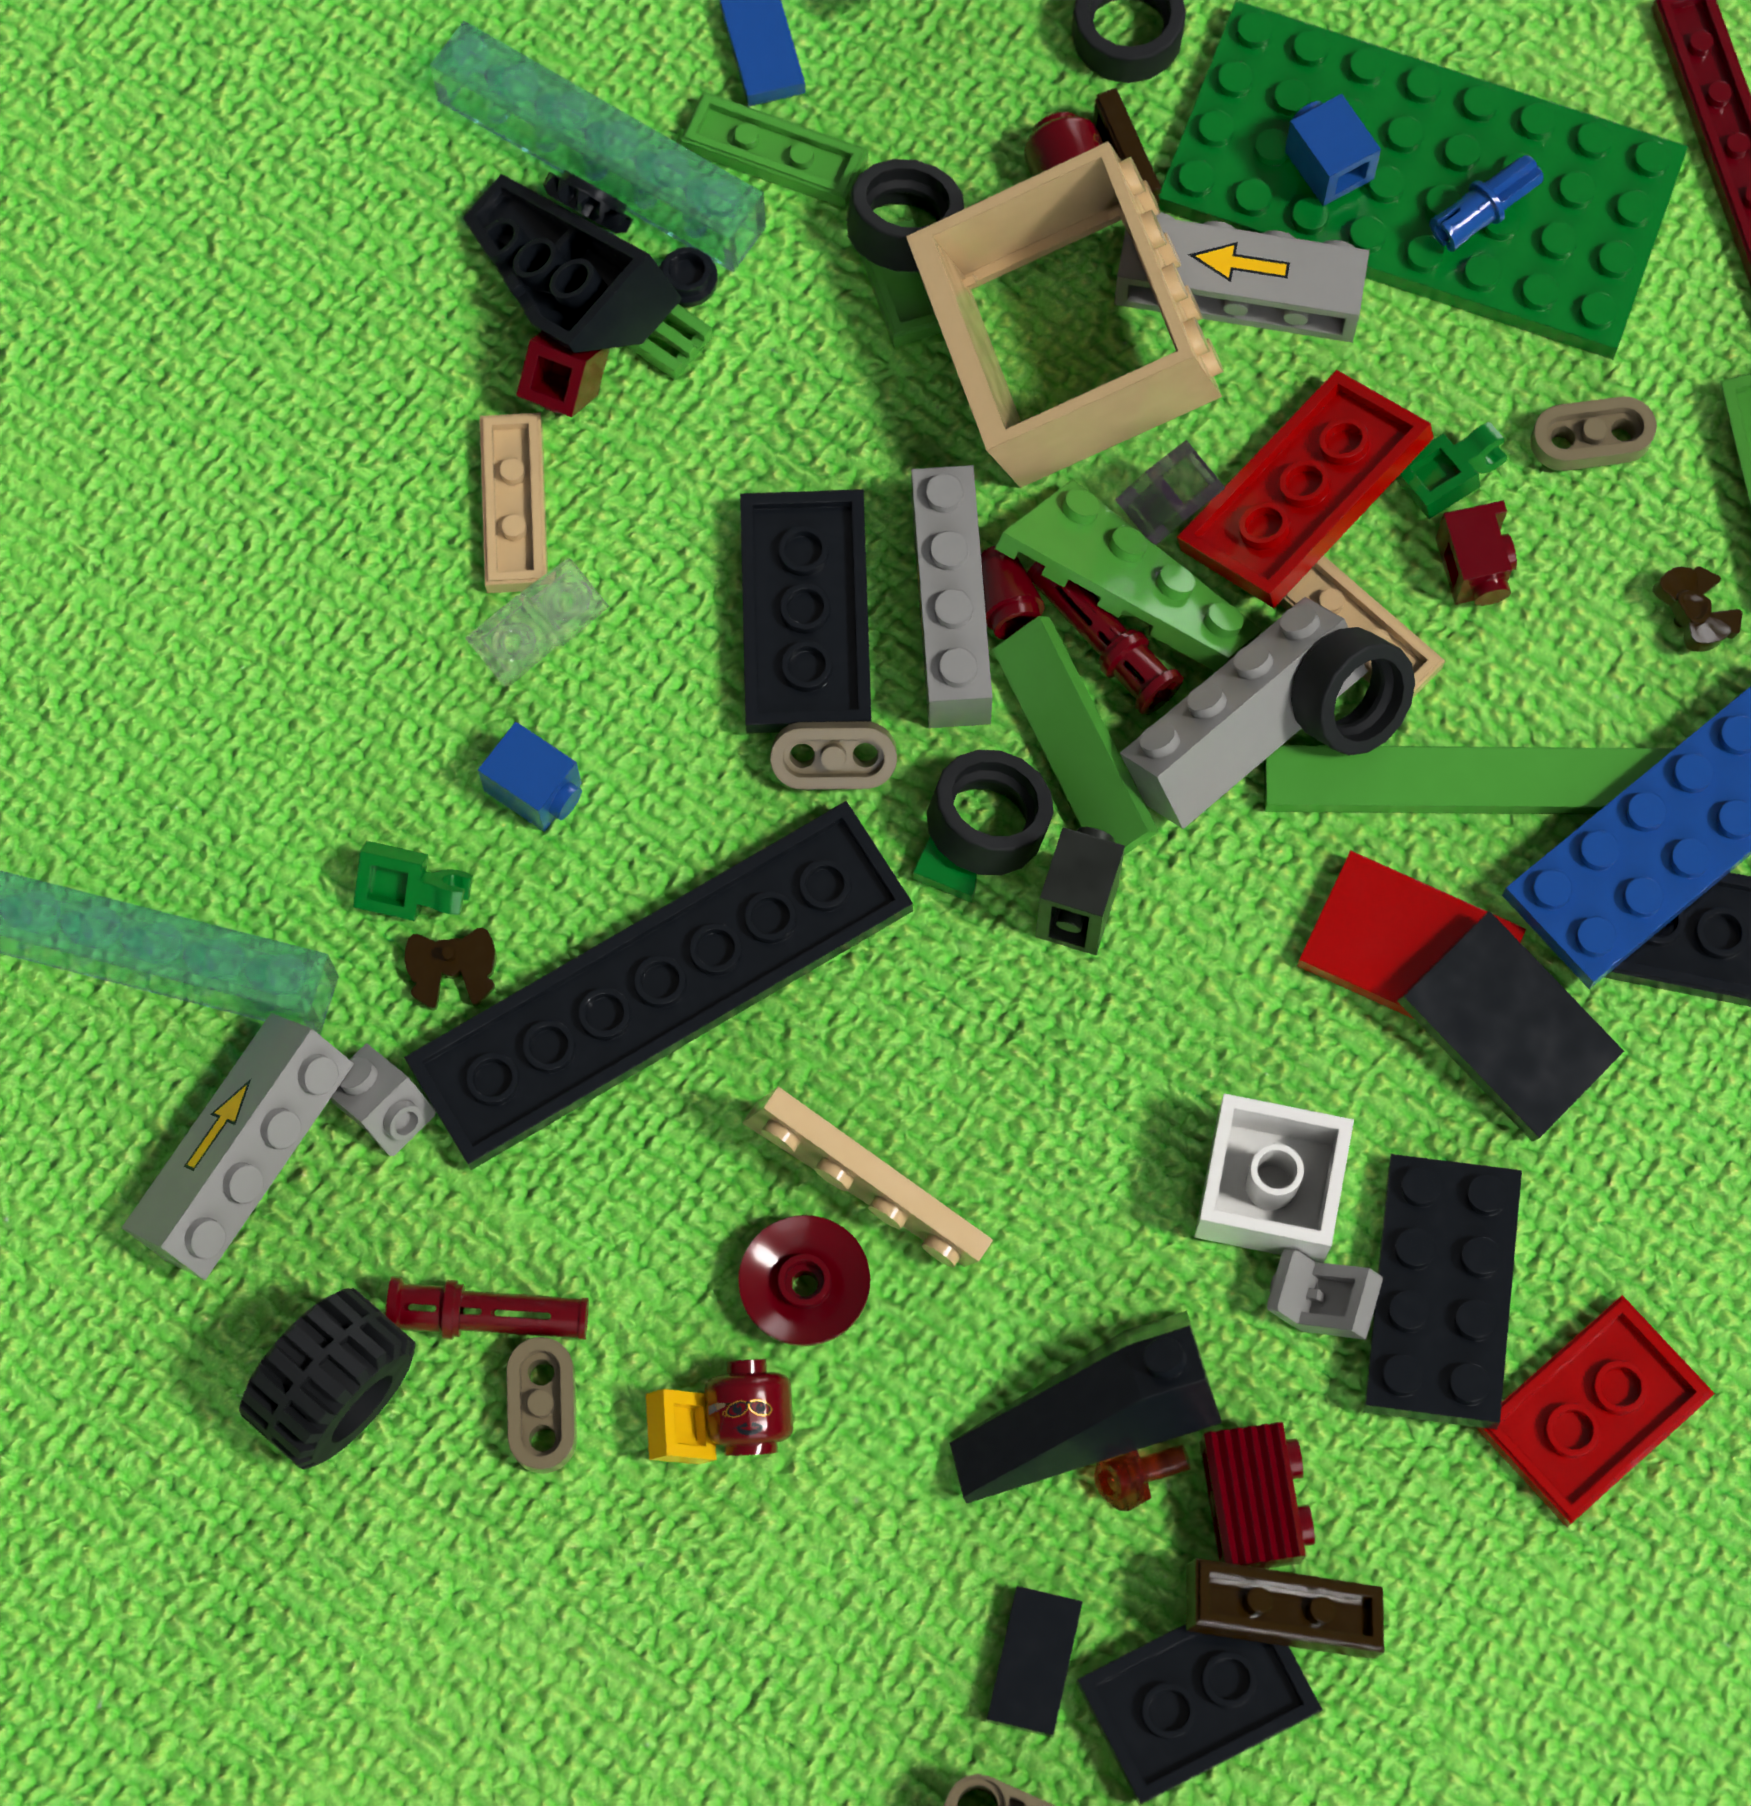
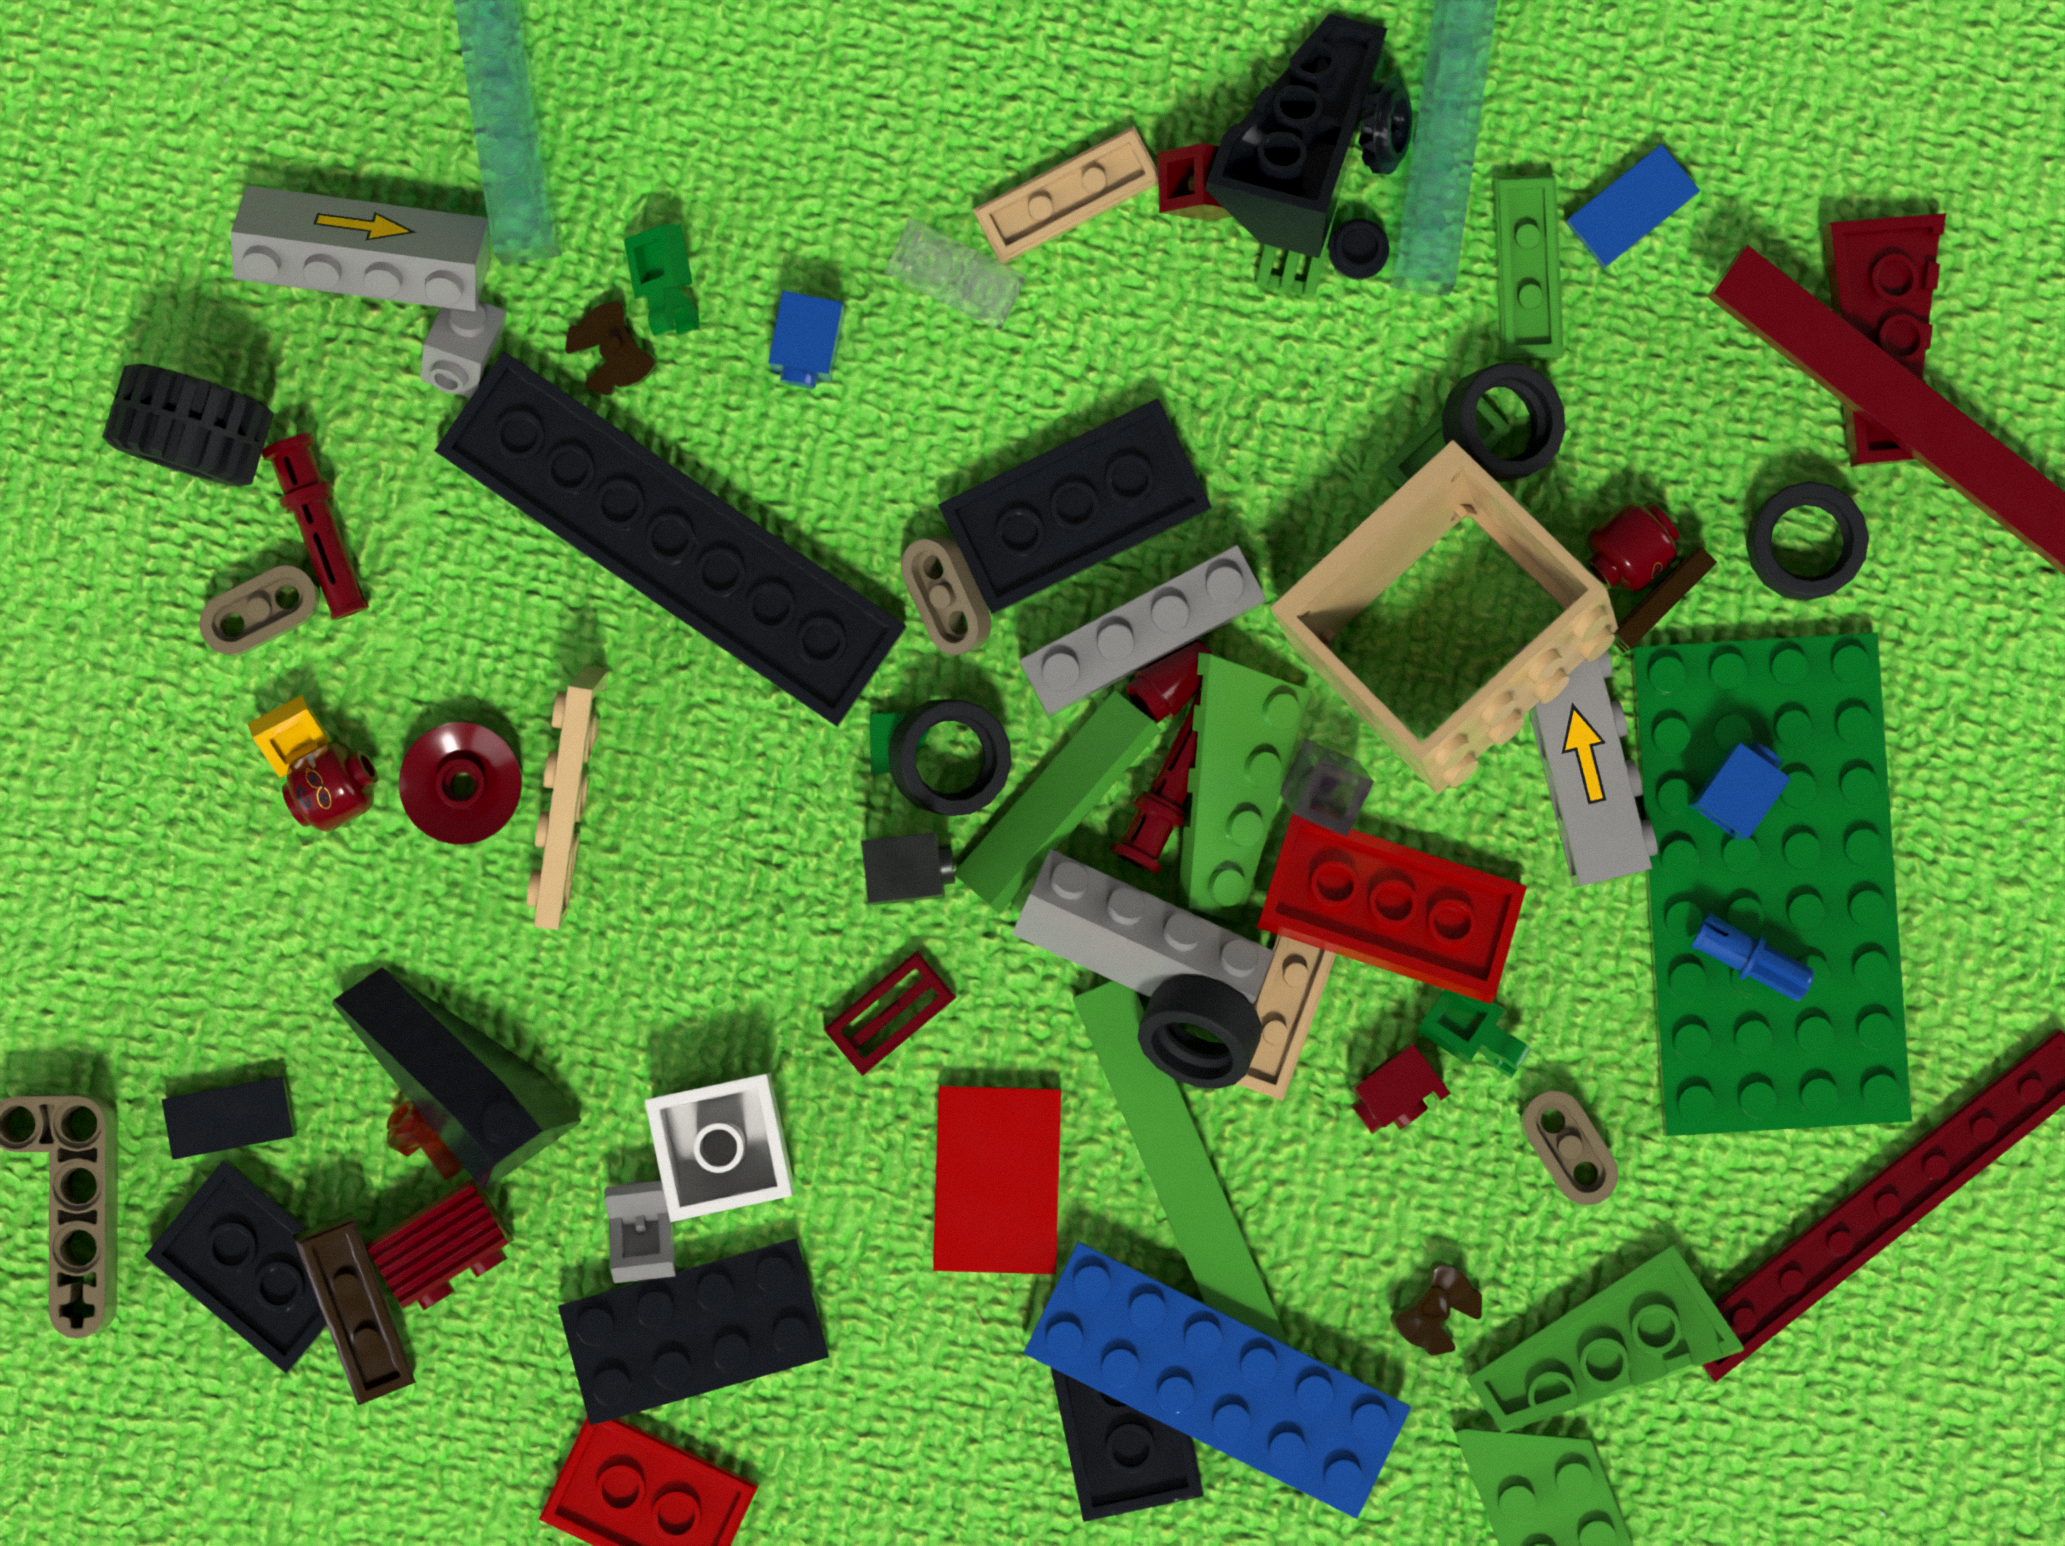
camera: 65 degrees right, 15 degrees up
black tile [1397,911,1624,1141] -> none
none -> dark red tile [823,951,957,1076]

